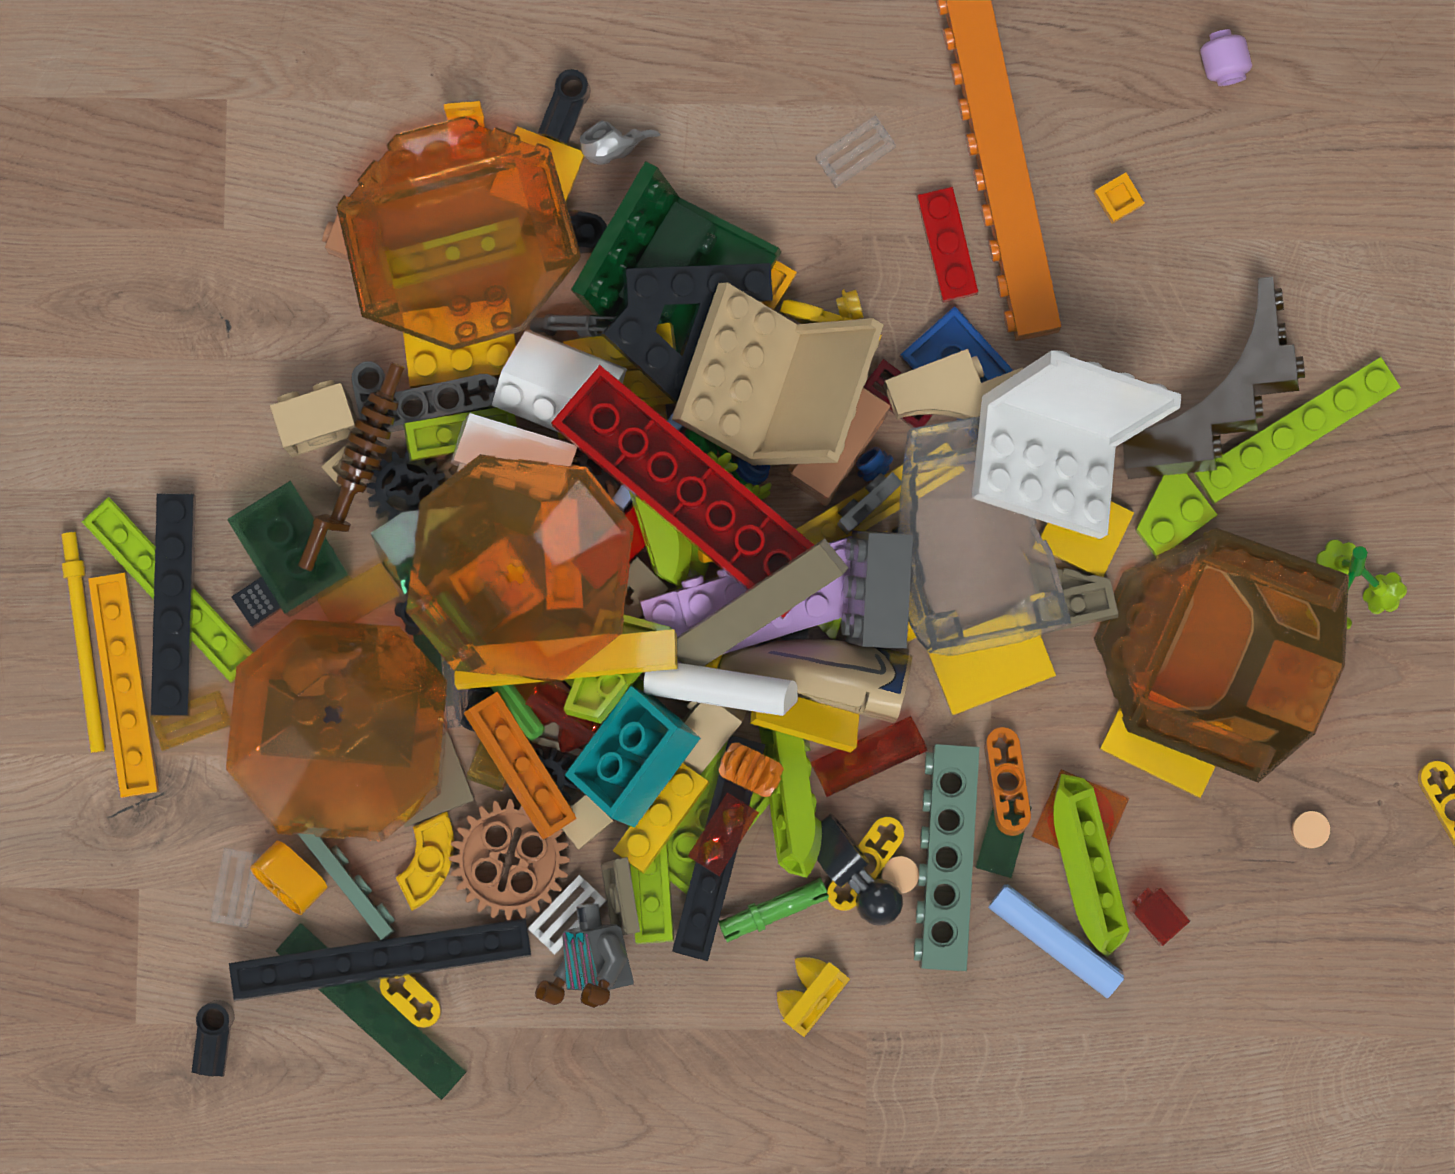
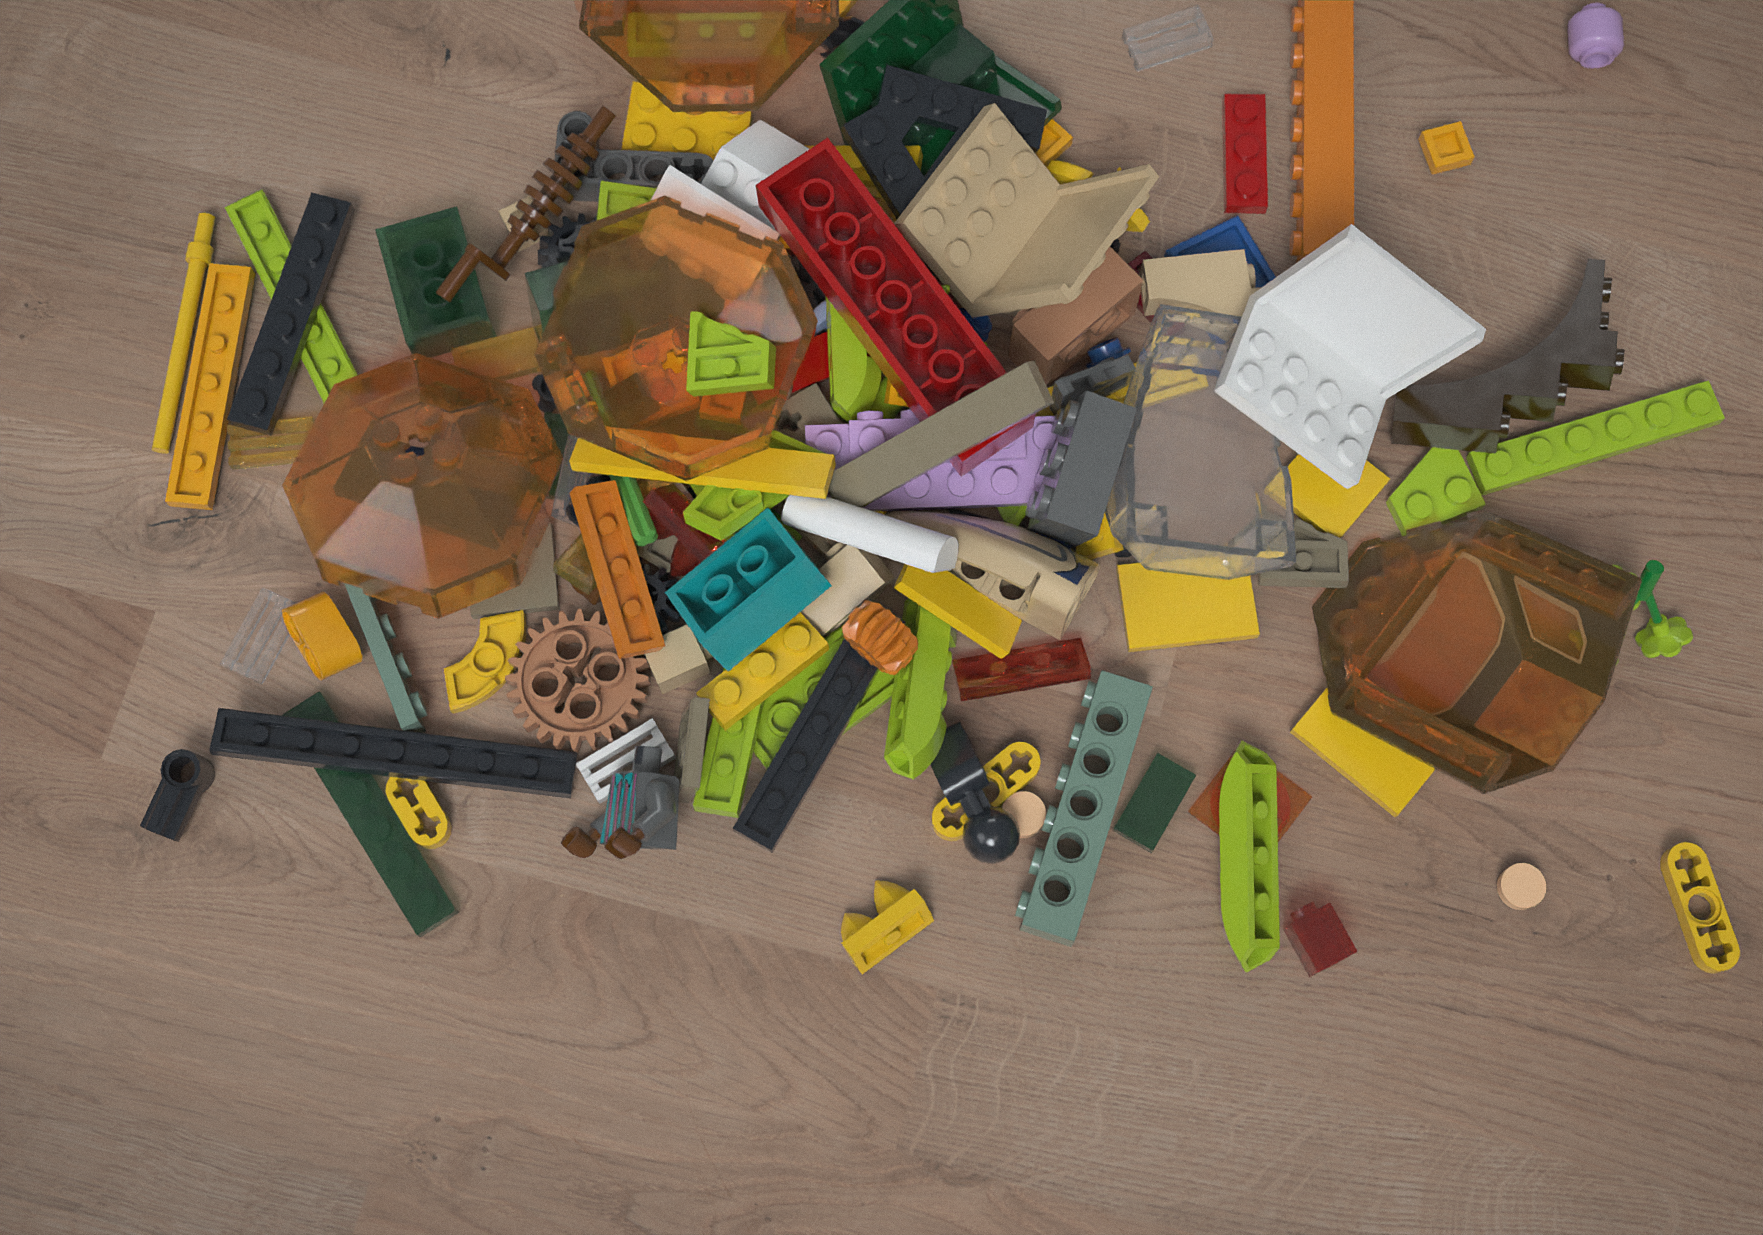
camera: 15 degrees right, 10 degrees down
black tile [231,576,284,628] -> none
tan brick [270,380,361,457] -> none
dark grey piece [530,314,617,337] -> none
clear red tile [688,792,759,876] -> none
bright green pin [718,877,829,943] -> none
orange beam [984,727,1031,836] -> none
light blue brick [988,884,1124,999] -> none
none -> lime wing [686,311,776,397]

